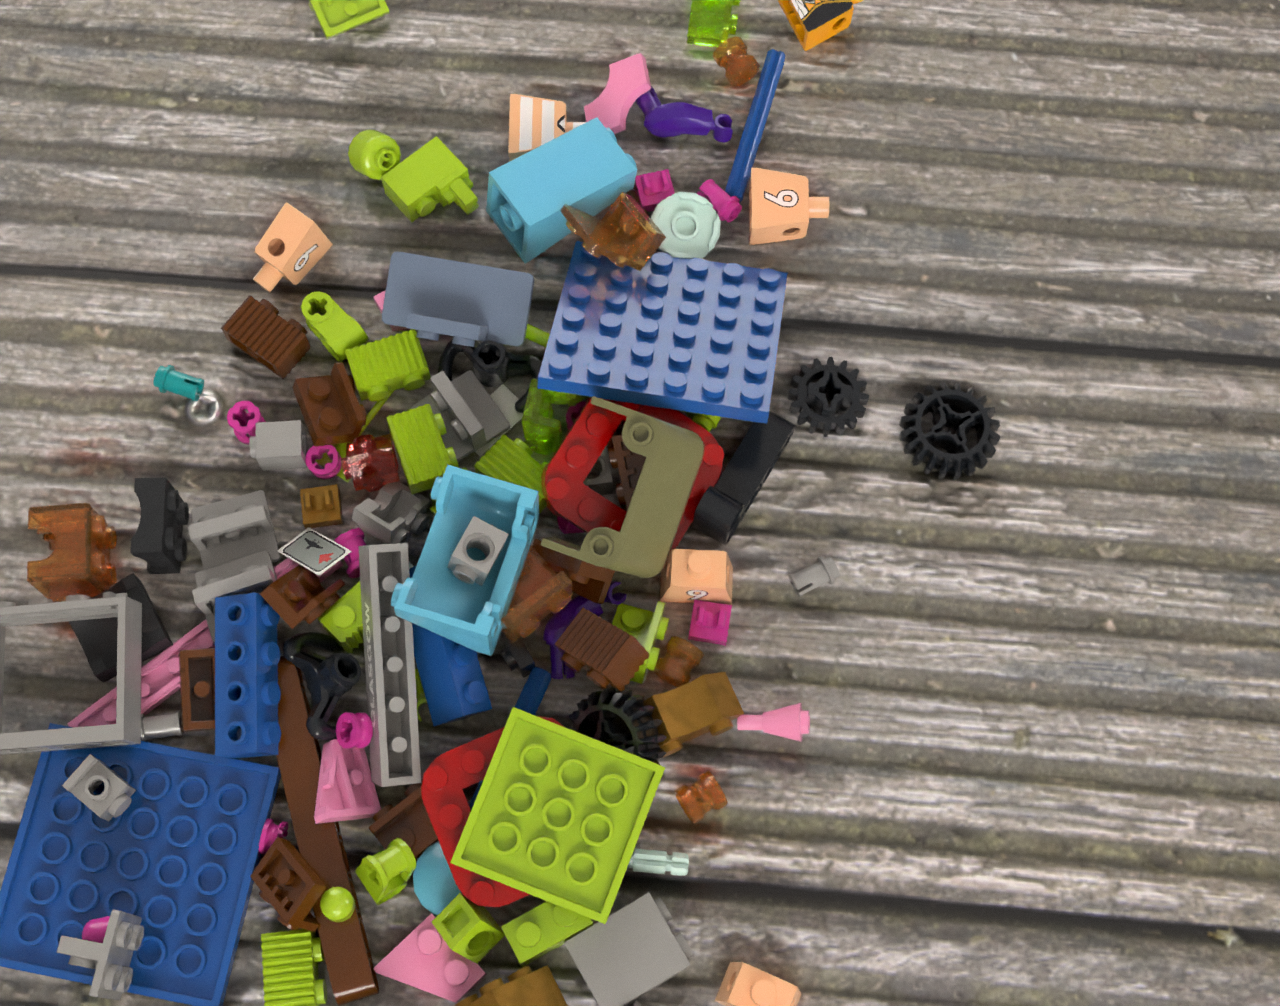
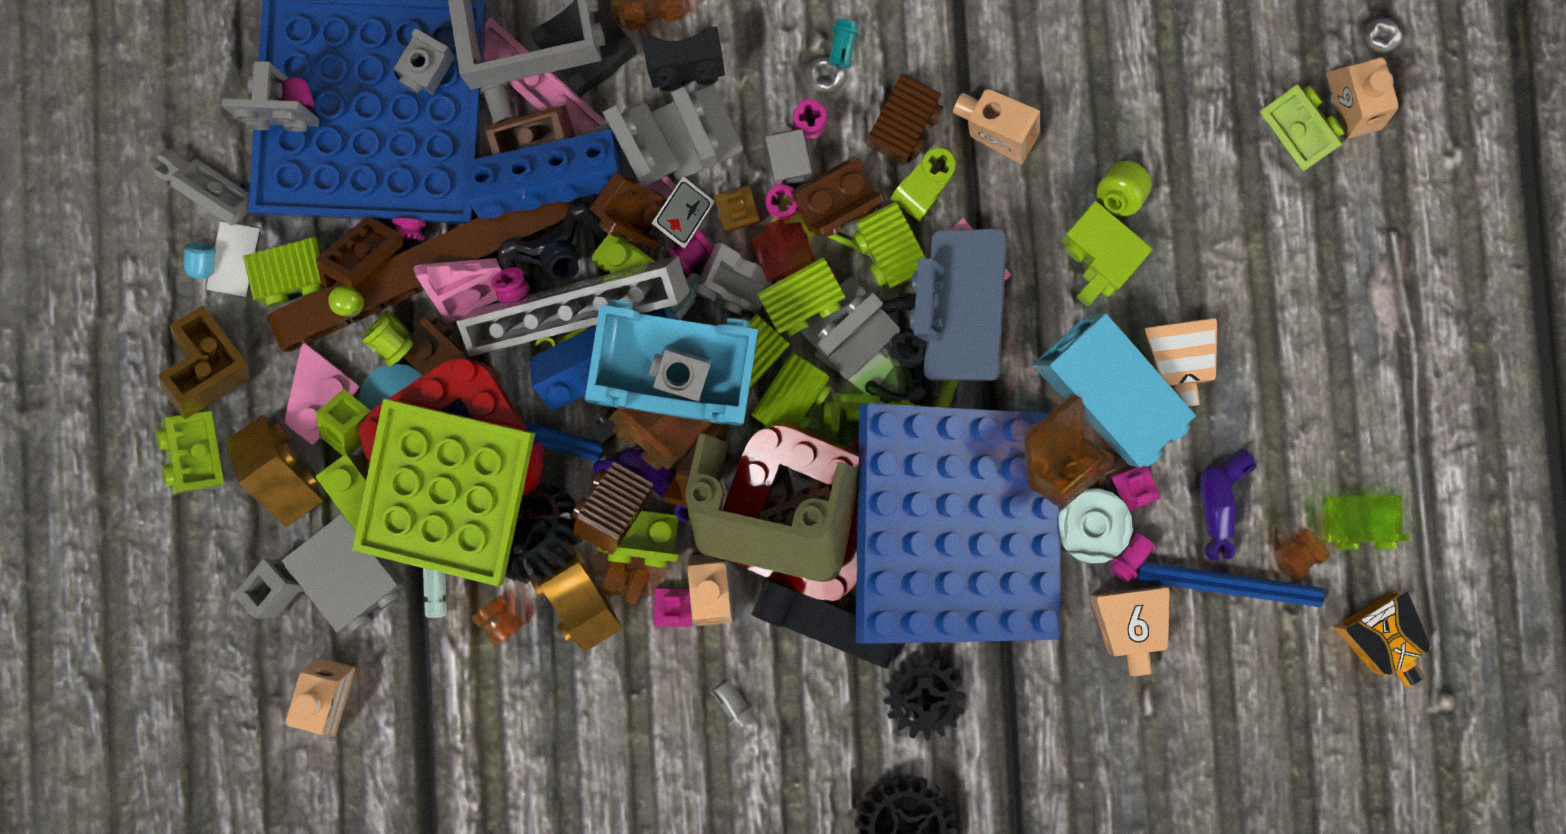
camera: 85 degrees right, 15 degrees up
bright pink tile [584,53,651,134] -> none
bright pink cone [737,703,810,742] -> none

